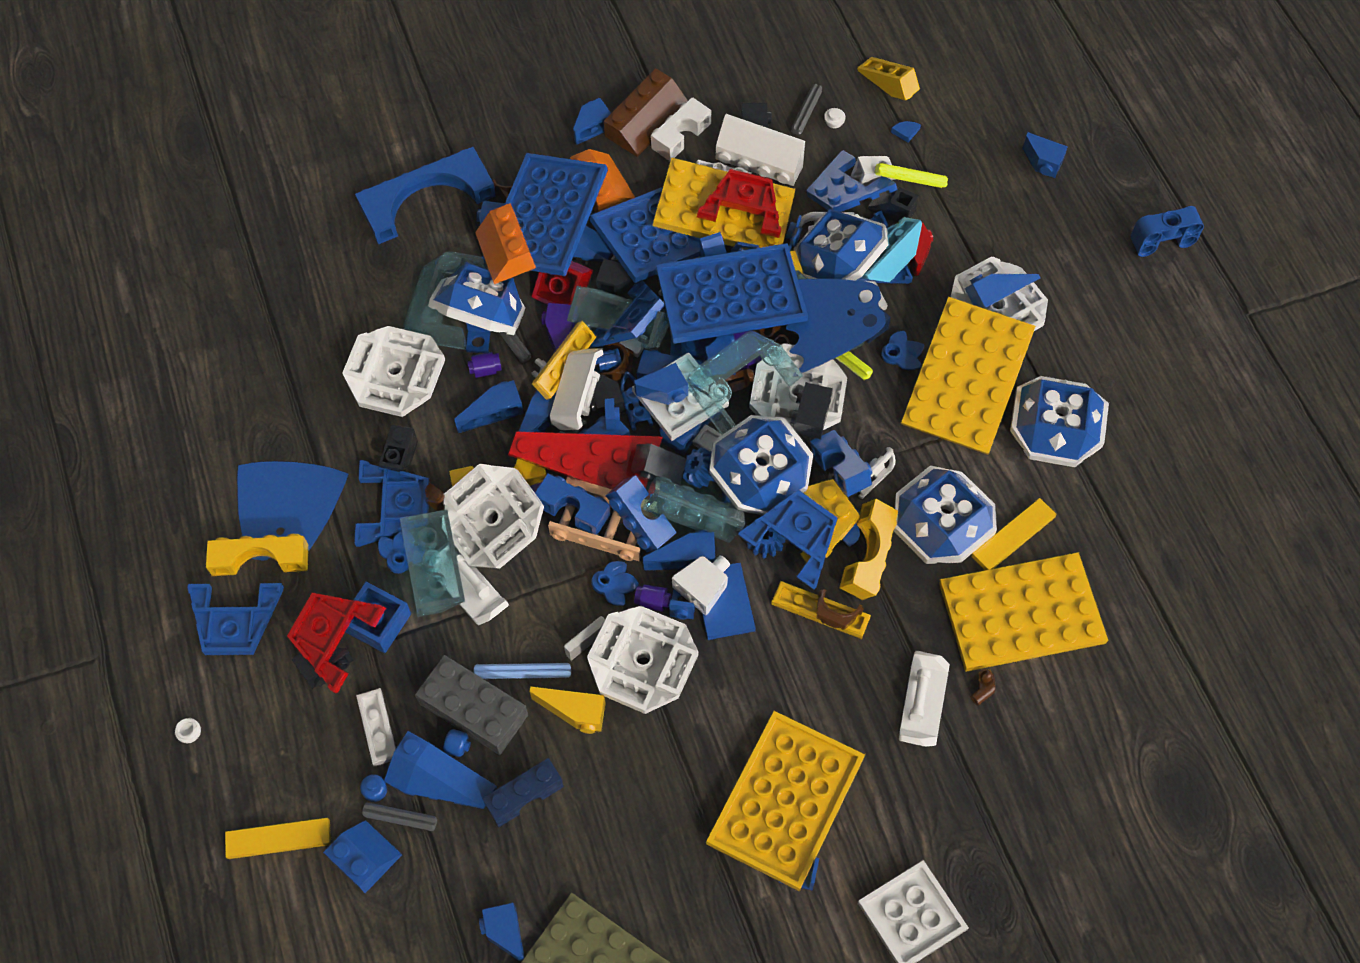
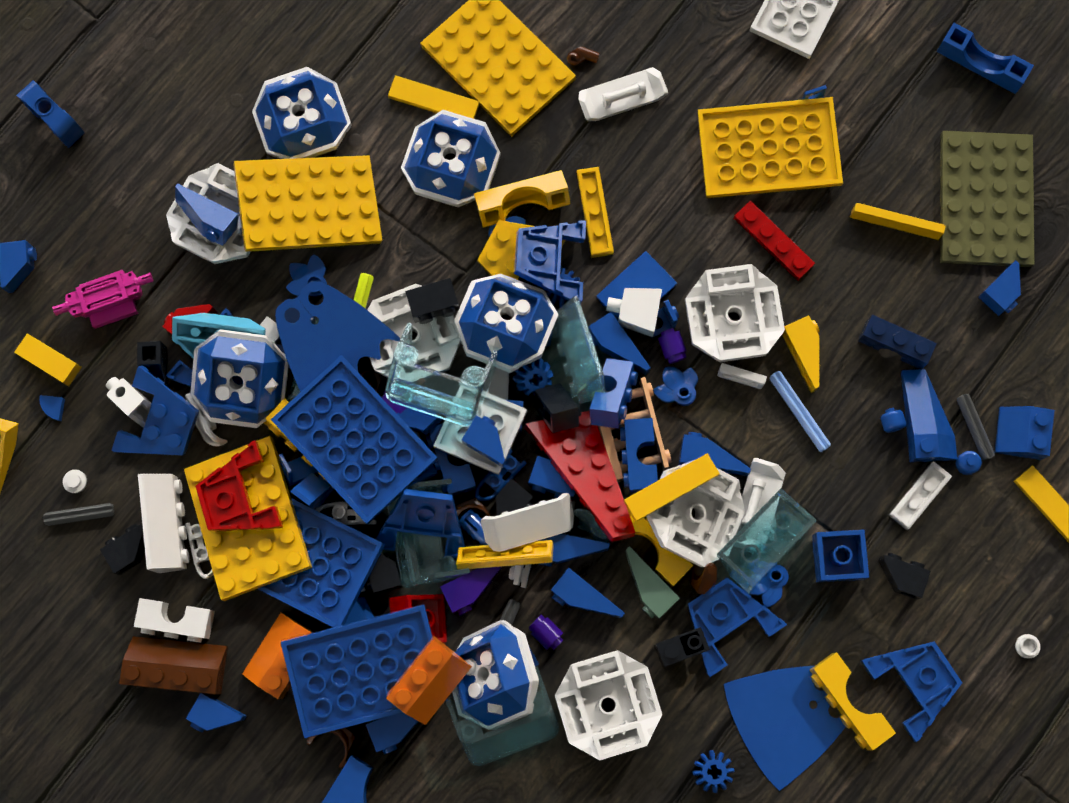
camera: 120 degrees left, 15 degrees up
red wing [287,593,386,693] -> none
dark grey brick [415,655,528,755] -> none
blue plate [605,398,620,430] -> none
blue plate [785,215,802,251] -> none
blue arch [810,430,873,497] -> none
reddish brown helmet [817,589,864,630] -> none
white piece [858,447,895,499] -> none
neon yellow axle [875,163,948,188] -> none
none -> yellow slope [14,334,82,386]
none -> dark pink piece [52,270,154,329]
none -> yellow tile [624,453,720,522]
none -> sand green slope [625,546,680,619]
none -> blue slope [678,432,751,476]
none -> blue gear [692,750,734,793]
none -> red plate [734,201,815,281]
none -> yellow tile [850,203,946,240]

